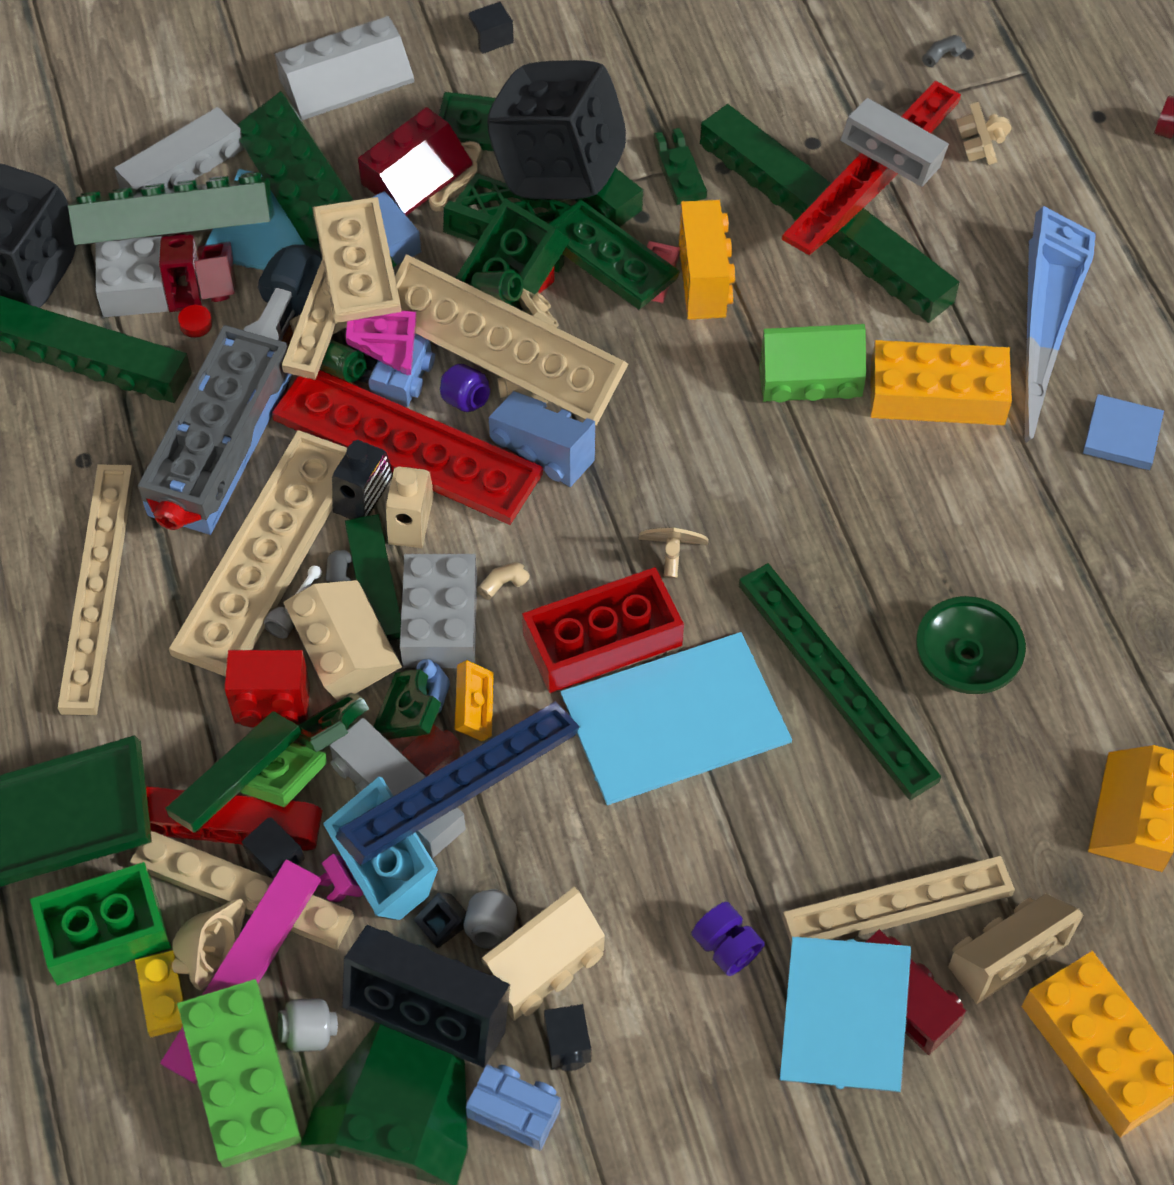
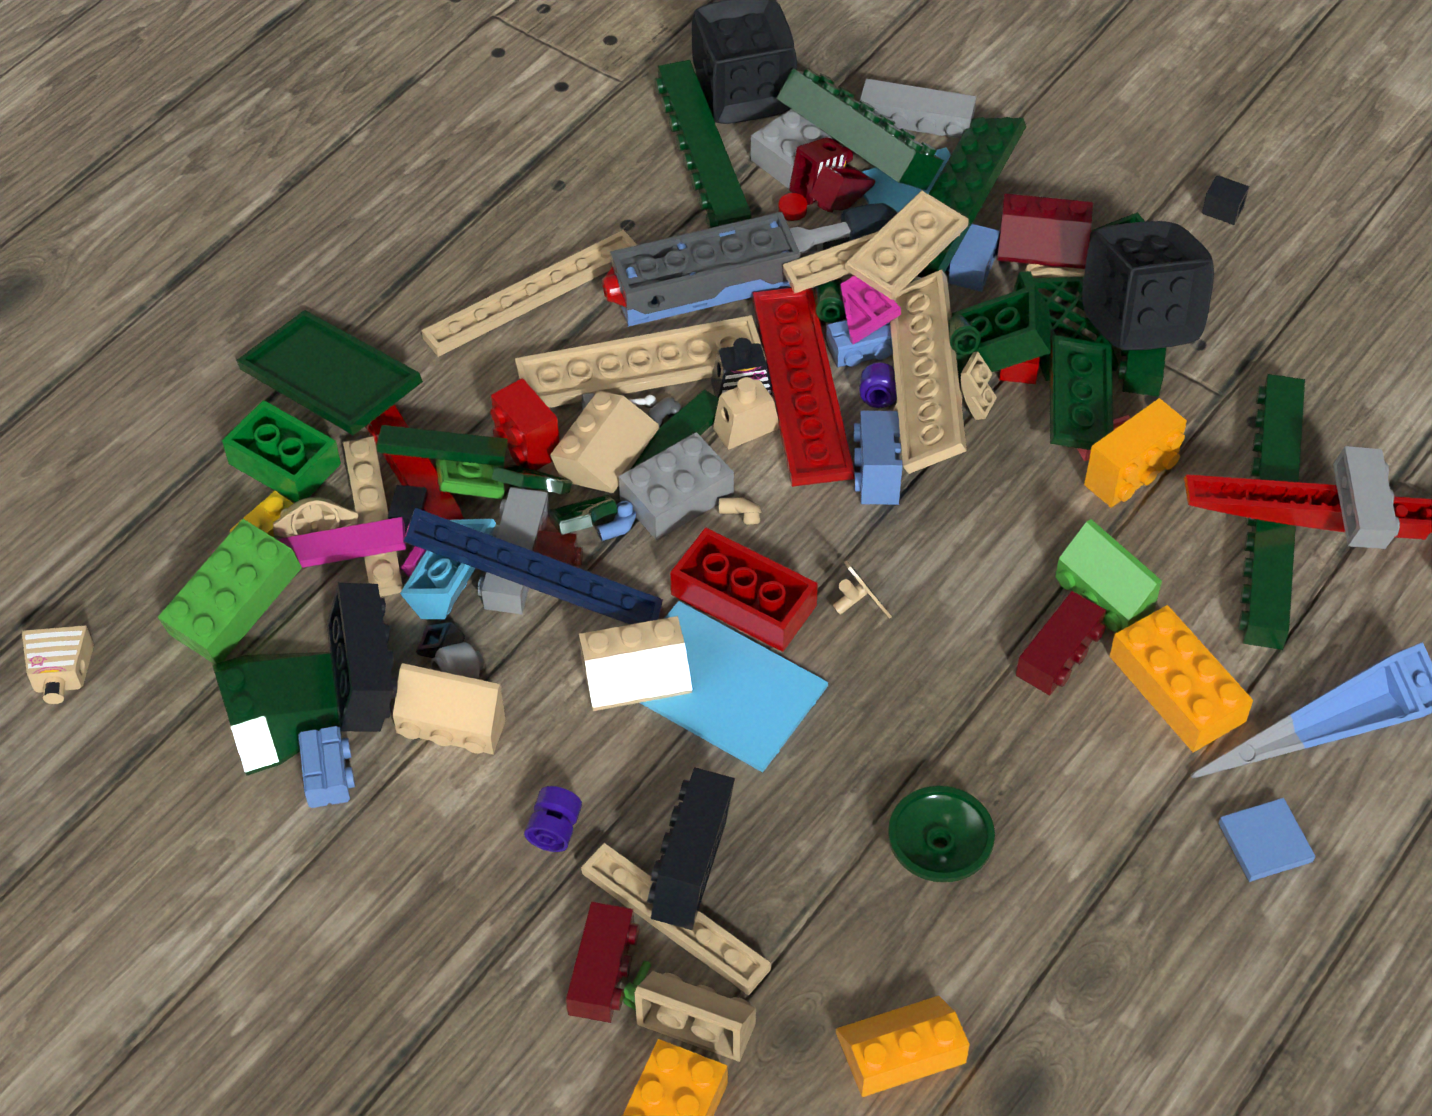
camera: 55 degrees right, 5 degrees down
light grey slope [275,16,414,120] -> none
light grey head [277,998,338,1052] -> none
light orange plate [455,660,494,741] -> none
black brick [544,1004,591,1071] -> none
dark green hinge [653,128,707,205] -> none
dark green plate [739,563,941,801] -> none
medium azure piece [780,937,911,1092] -> none
none -> slope [579,616,692,711]
none -> bright green hand [623,961,651,1011]
none -> black brick [647,767,735,930]
none -> dark red brick [1016,591,1106,696]

